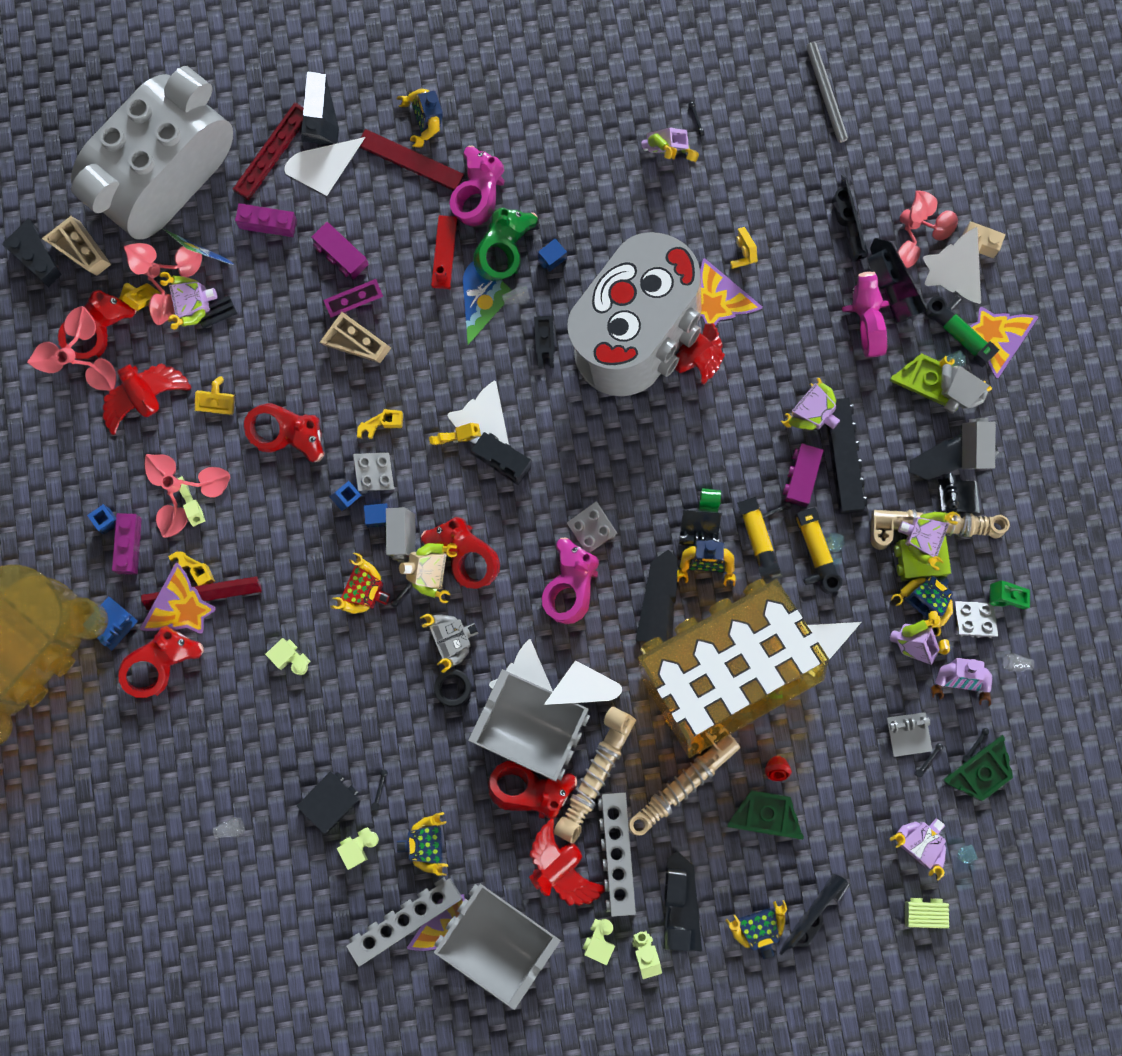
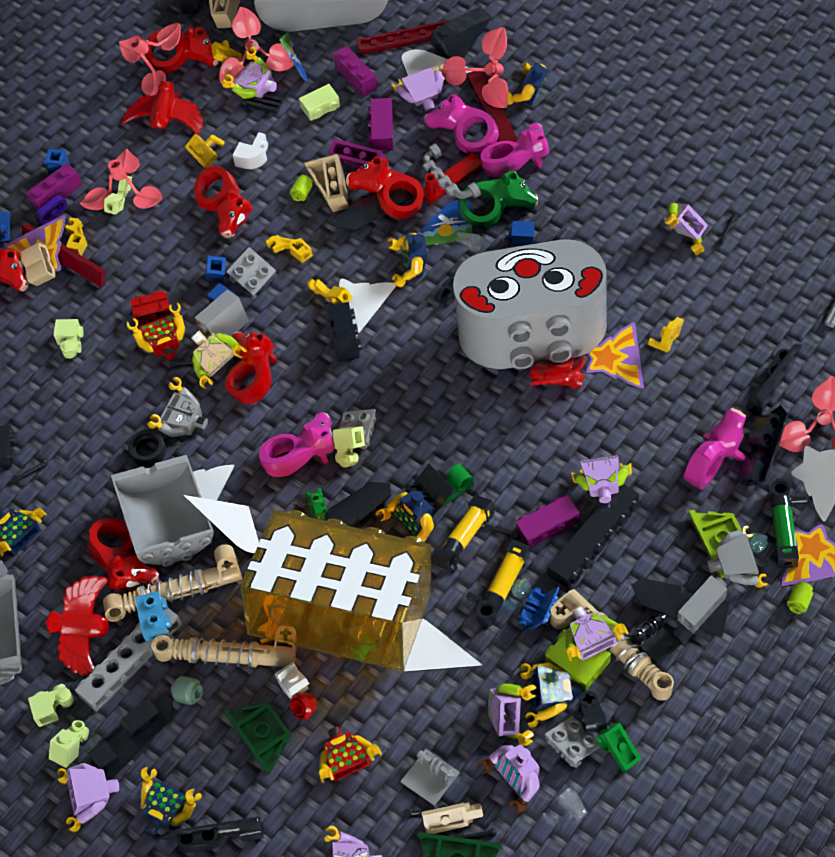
camera: 55 degrees right, 20 degrees down
none -> tan brick [21,243,55,286]
none -> dark purple plate [36,195,67,225]
none -> lavender torso [57,763,119,832]
none -> red brick [130,291,172,325]
none -> dark azure brick [135,591,172,641]
none -> sand green head [171,676,203,705]
none -> white brick [233,133,268,169]
none -> white brick [275,662,309,699]
none -> lime brick [290,175,313,201]
none -> yellowish green brick [299,84,340,121]
none -> green hinge [305,488,328,523]
none -> torso [319,727,382,783]
none -> yellowish green brick [333,426,365,468]
none -> black panel [336,189,414,231]
none -> red animal [346,156,424,219]
none -> torso [387,233,427,287]
none -> lavender torso [392,65,444,112]
none -> light grey bar [422,144,481,199]
none -> tan hinge [422,803,483,834]
none -> dark pink animal [424,94,499,154]
none -> coral plant [442,27,508,108]
none -> blue hinge [518,587,559,631]
none -> black piece [578,691,607,733]
none -> lime brick [787,582,813,614]

